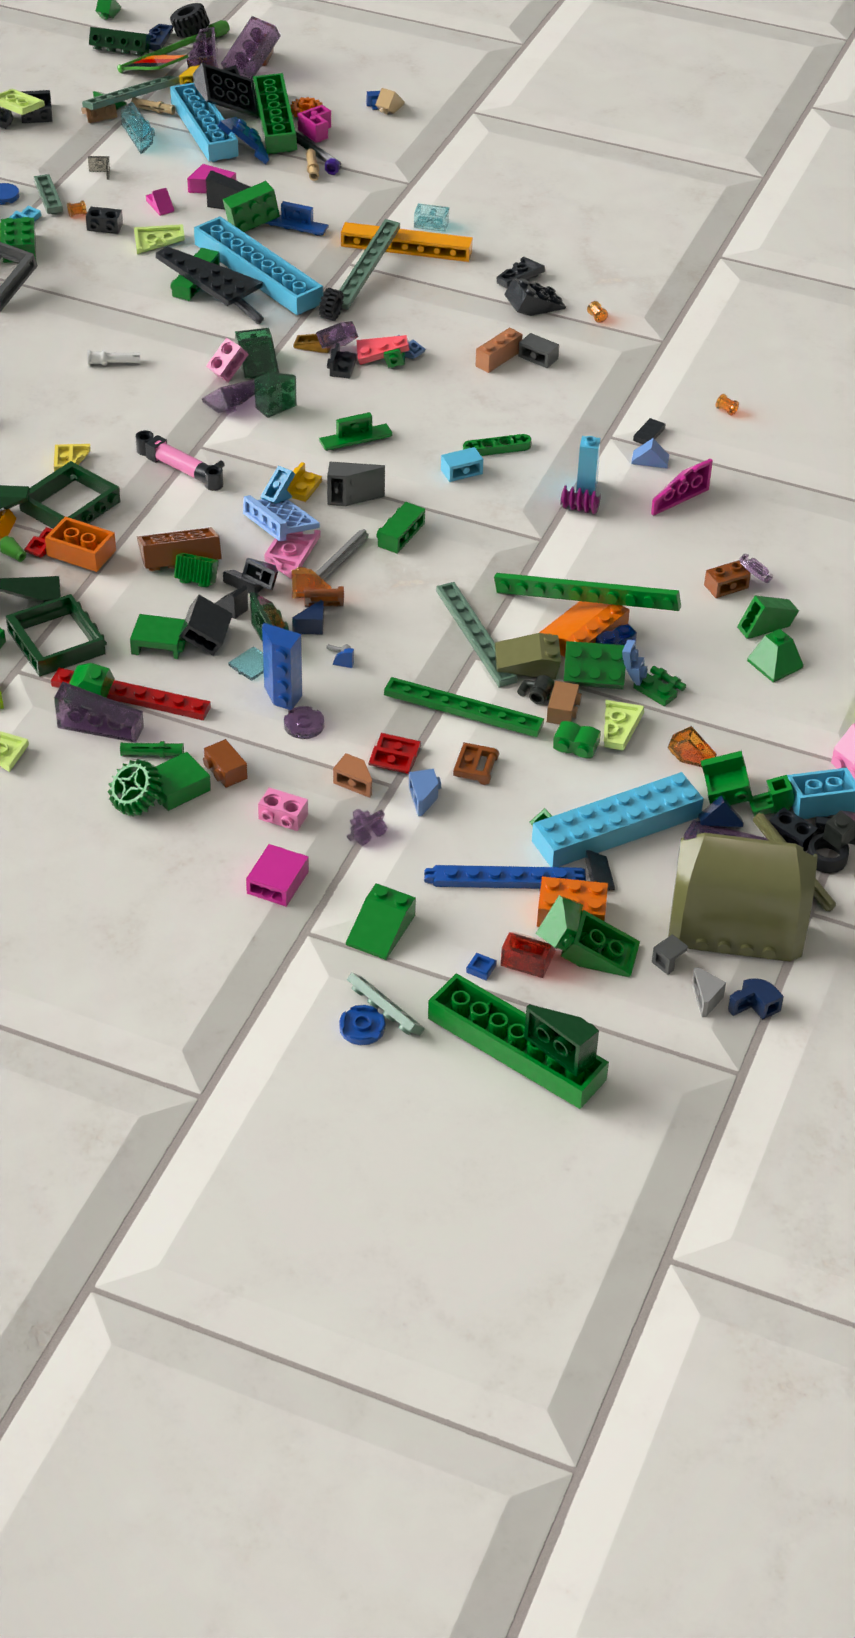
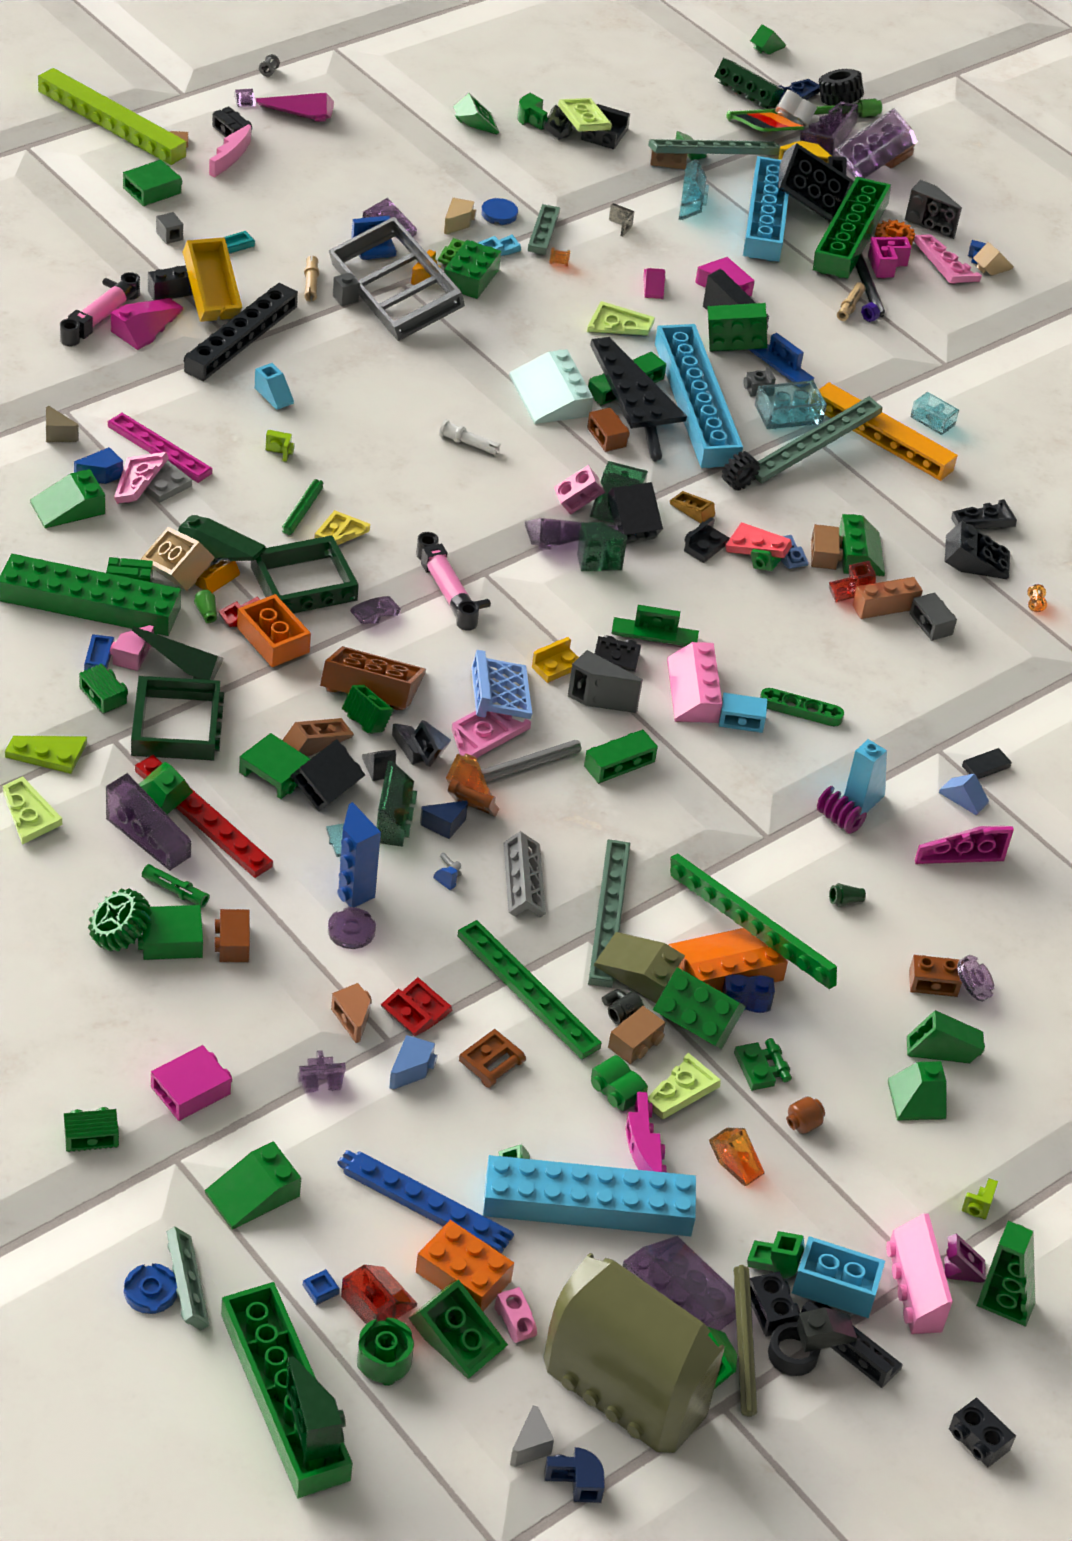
camera: 25 degrees right, 0 degrees up
black brick [86,206,123,234] -> none
tan pin [131,97,176,115] -> none
blue wing [217,116,269,165] -> none
bright pink brick [258,788,308,831] -> none
dark azure slope [260,466,295,504] -> none
clear purple slope [316,321,359,349] -> none
slope [535,895,583,951] -> none
black slope [585,850,615,891] -> none
medium blue slope [622,640,648,686] -> none
dark grey panel [652,934,688,975] -> none
dark blue slope [698,796,744,827] -> none
green panel [701,750,753,805] -> none
none -> green brick [63,1107,119,1152]
none -> green axle [282,479,324,535]
none -> nougat slope [283,718,354,756]
none -> clear purple slope [350,596,401,624]
none -> green brick [357,1318,414,1386]
none -> bright pink leg [494,1287,537,1343]
none -> light grey fence [504,831,546,917]
none -> light aqua slope [509,349,593,424]
none -> dark orange brick [587,407,630,452]
none -> black bracket [594,635,641,672]
none -> black brick [607,482,663,543]
none -> dark pink slope [625,1092,667,1173]
none -> bright pink slope [667,642,722,723]
none -> dark grey brick [743,367,776,396]
none -> clear light blue brick [755,380,827,429]
none -> white brick [775,90,817,129]
none -> dark orange head [786,1096,826,1134]
none -> medium nougat brick [811,524,843,570]
none -> clear red brick [829,561,876,602]
none -> dark green cone [829,883,866,907]
none -> green slope [839,514,885,576]
none -> dark grey slope [905,180,962,239]
none -> bright pink wing [914,235,982,284]

